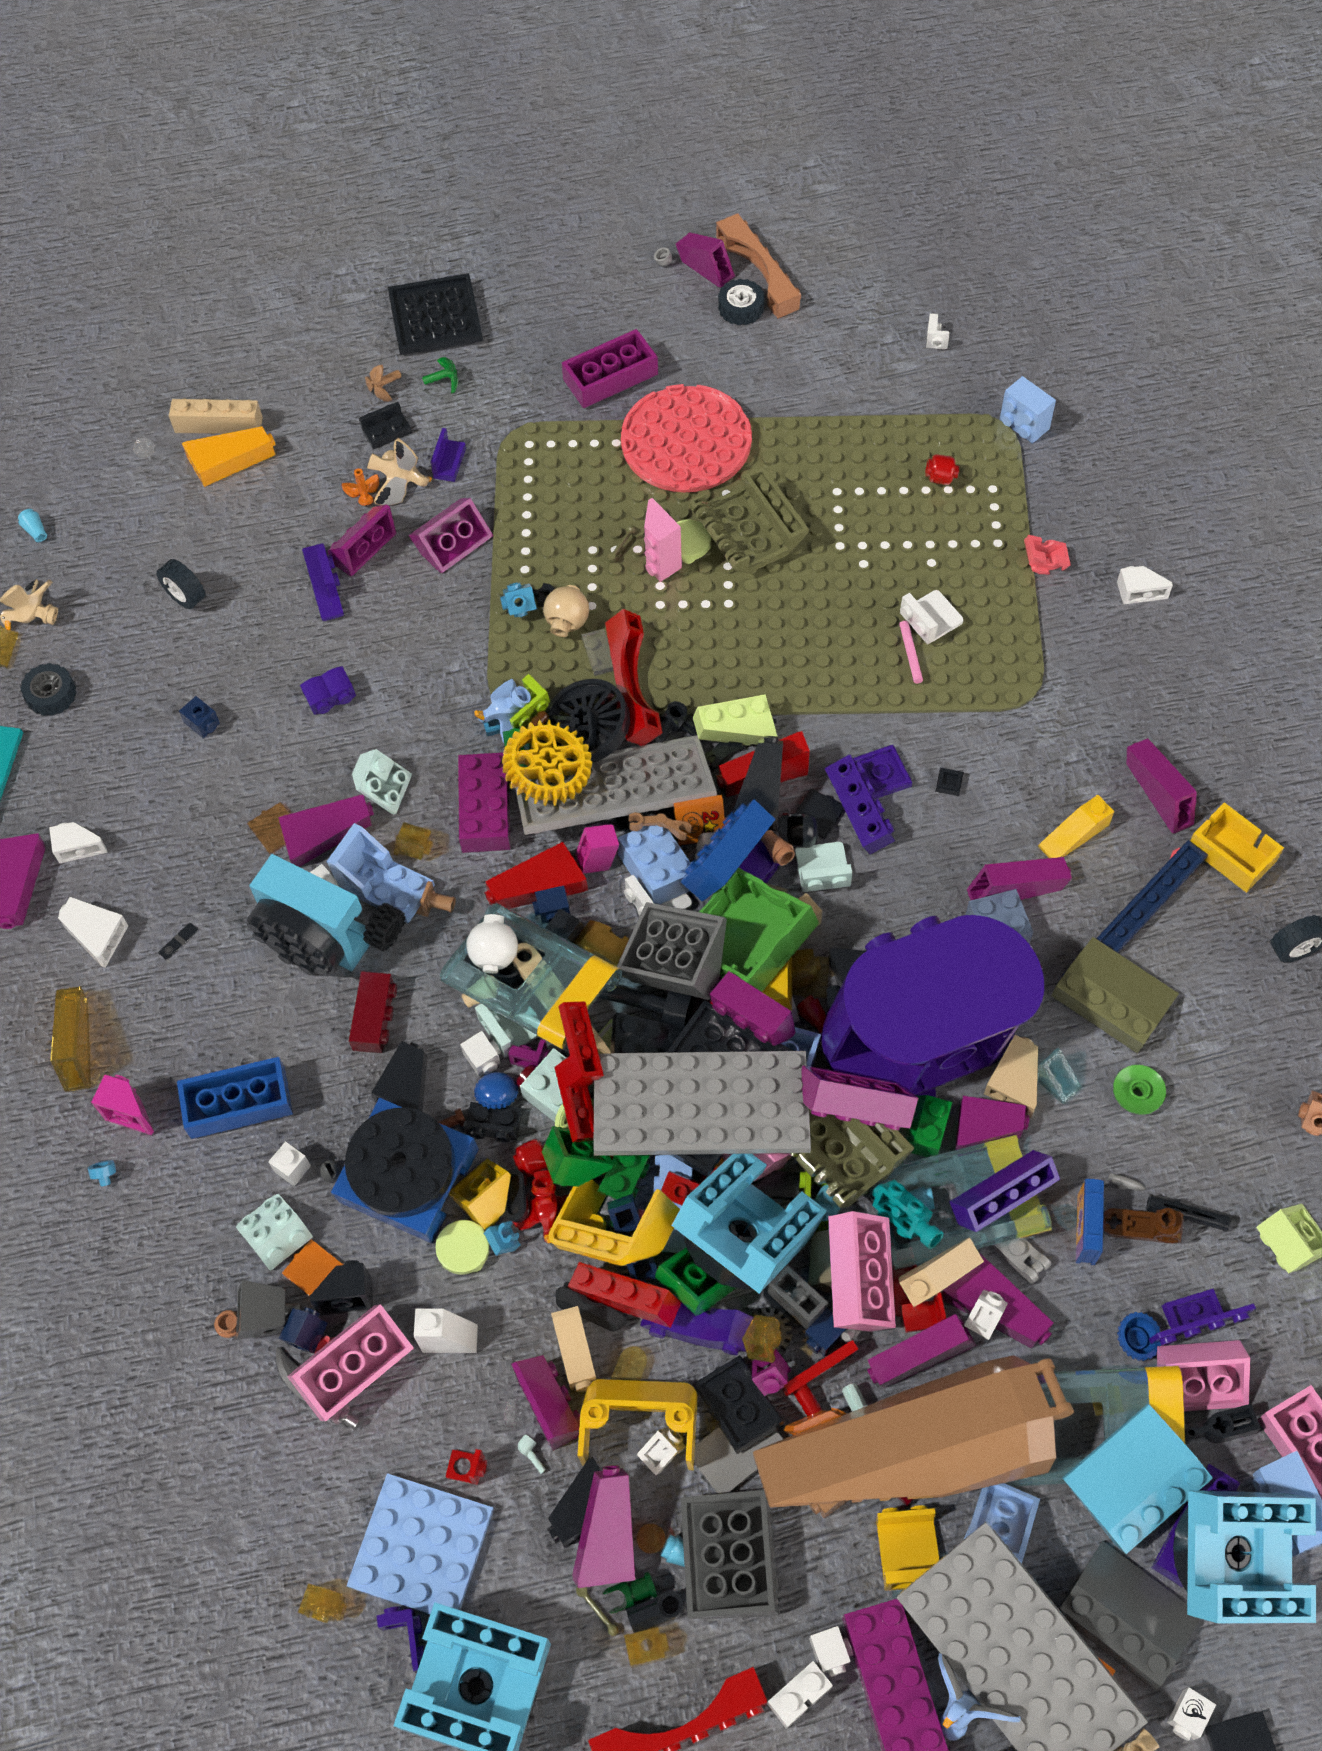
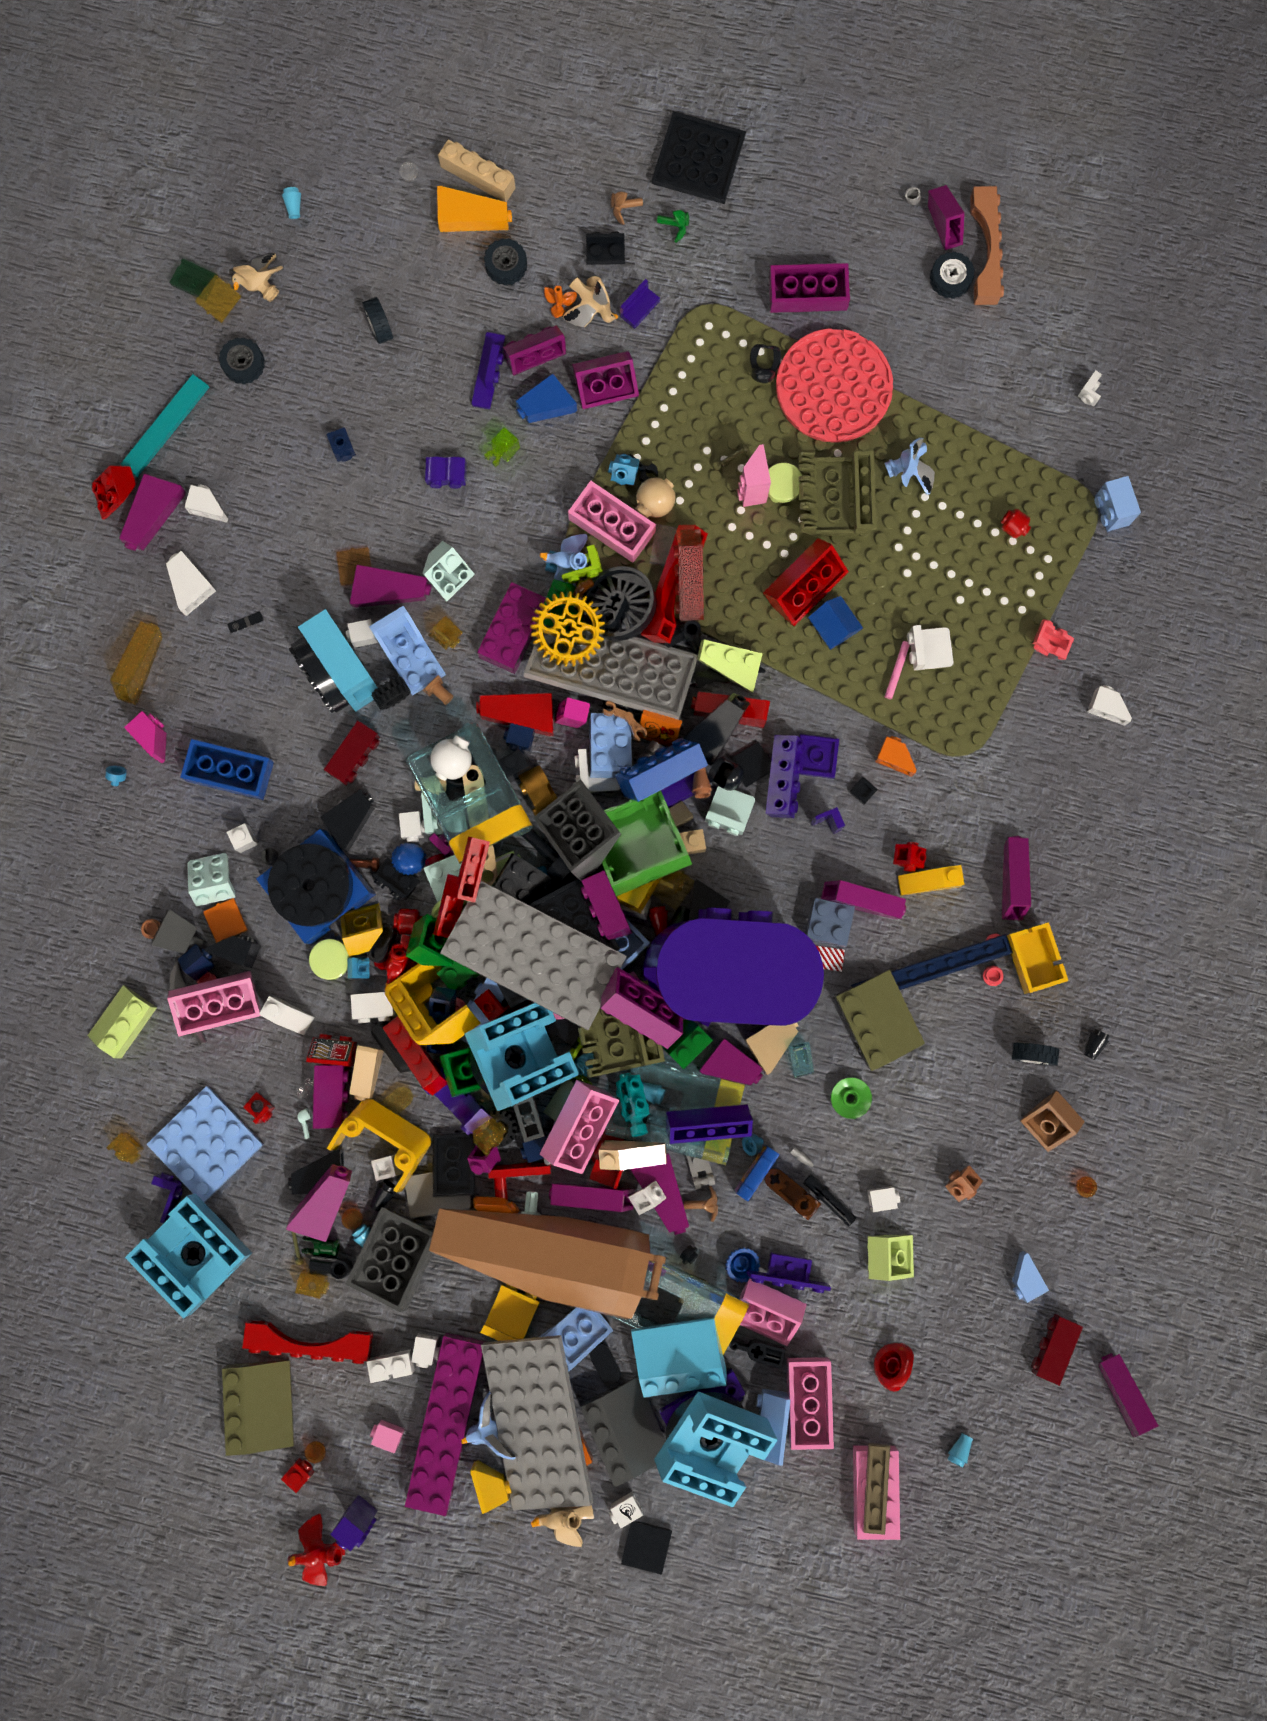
camera: 25 degrees right, 20 degrees up
none -> yellowish green slope [87,985,157,1058]
none -> slope [306,1034,357,1066]
none -> white brick [351,992,396,1023]
none -> black cone [370,1179,396,1212]
none -> black wheel [484,238,527,286]
none -> clear neon green brick [484,427,520,467]
none -> blue slope [516,374,577,423]
none -> bright pink brick [568,481,656,563]
none -> black tile [590,1343,621,1385]
none -> clear red wedge [674,529,704,621]
none -> black plate [679,1245,698,1265]
none -> medium nougat plant [684,1186,718,1222]
none -> dark azure tile [742,1134,764,1156]
none -> black piece [750,344,781,383]
none -> red slope [763,538,849,626]
none -> blue slope [808,596,863,650]
none -> dark purple panel [811,807,845,834]
none -> white brick [867,1186,900,1212]
none -> orange slope [875,736,916,777]
none -> light blue animal [884,438,935,495]
none -> red brick [893,842,926,872]
none -> coral plate [983,966,1004,986]

